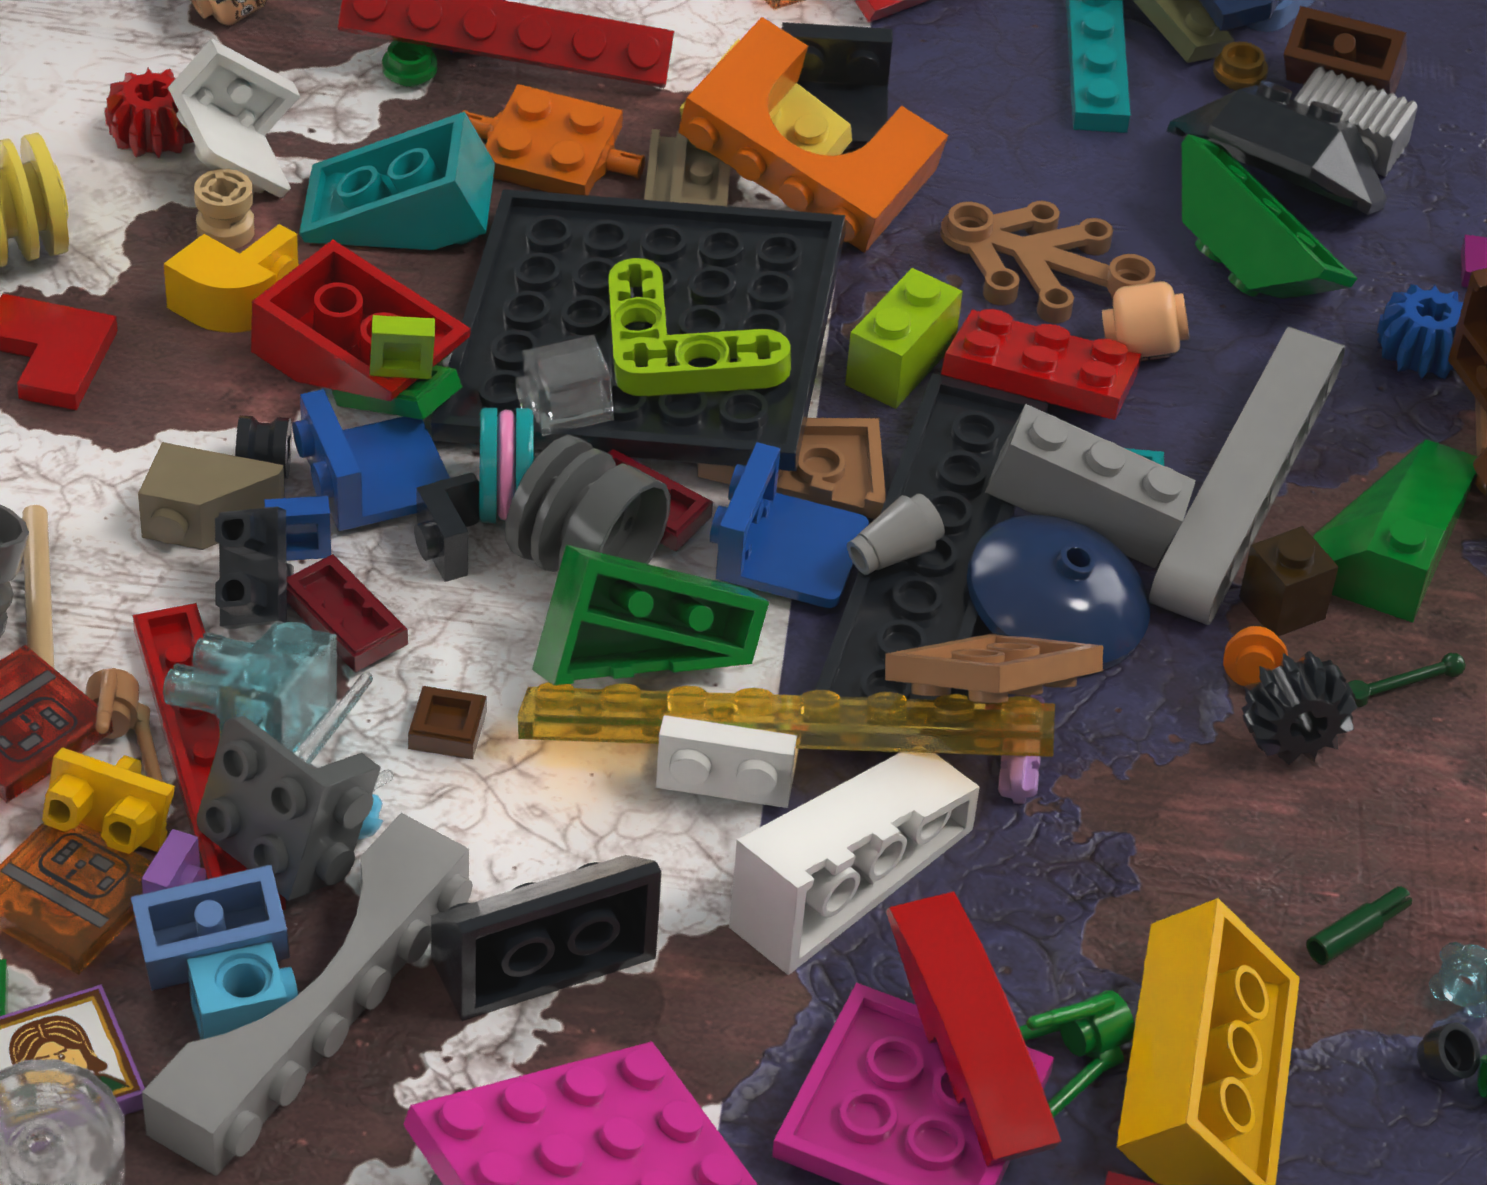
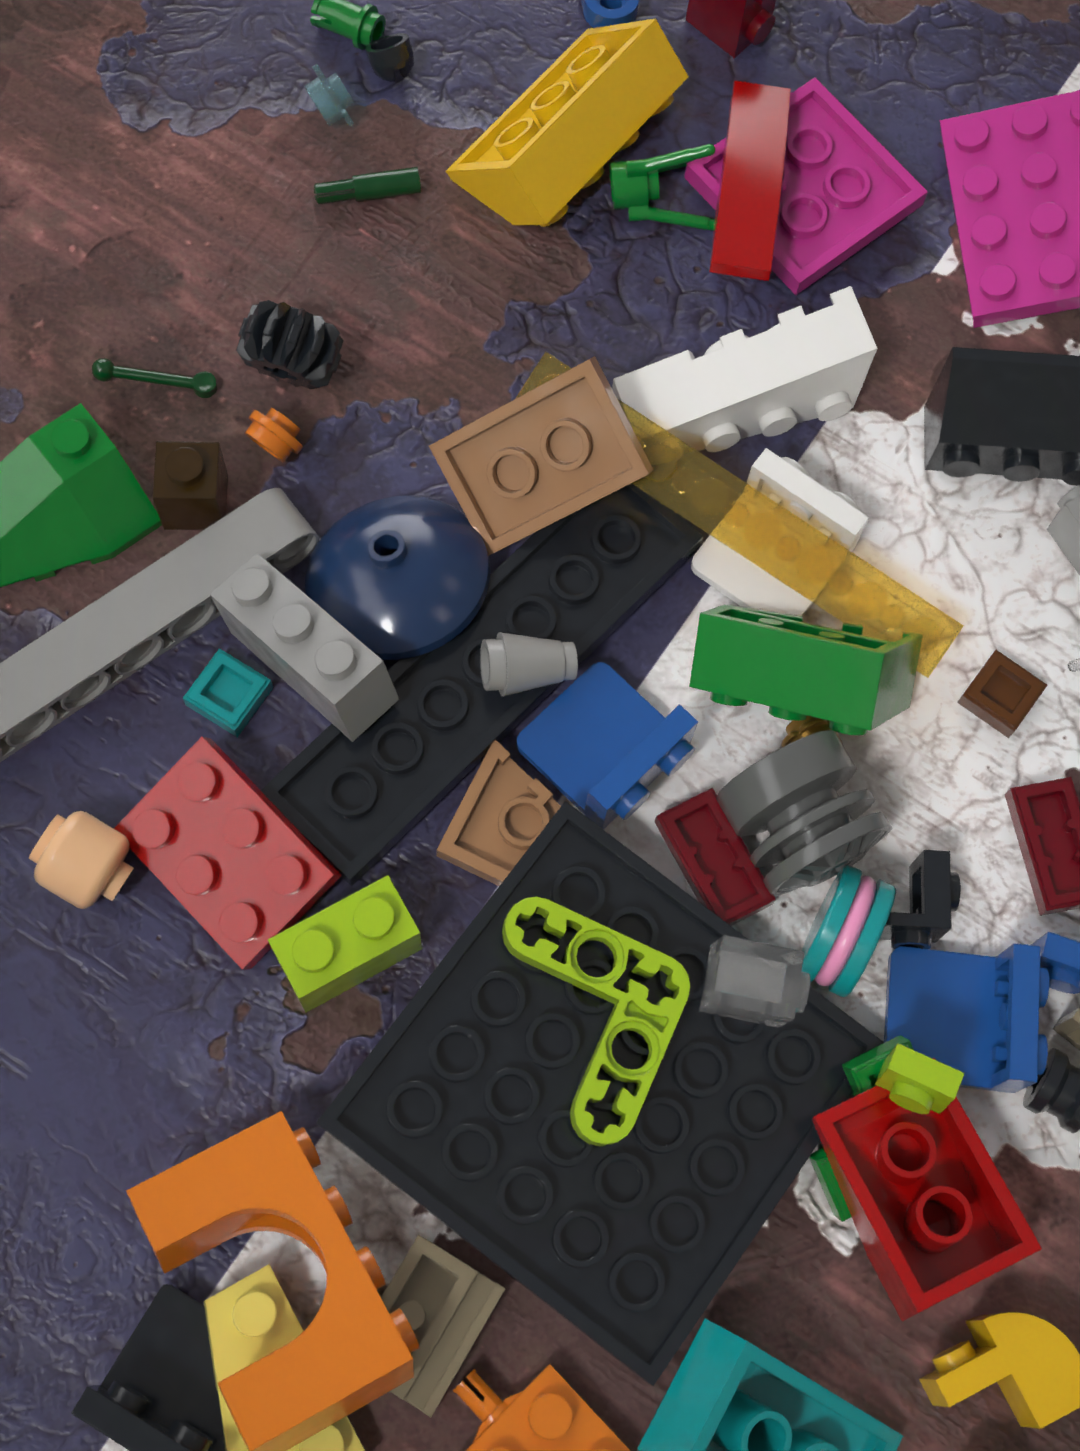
camera: 155 degrees left, 25 degrees up
medium nougat plant [940,201,1156,323] -> none

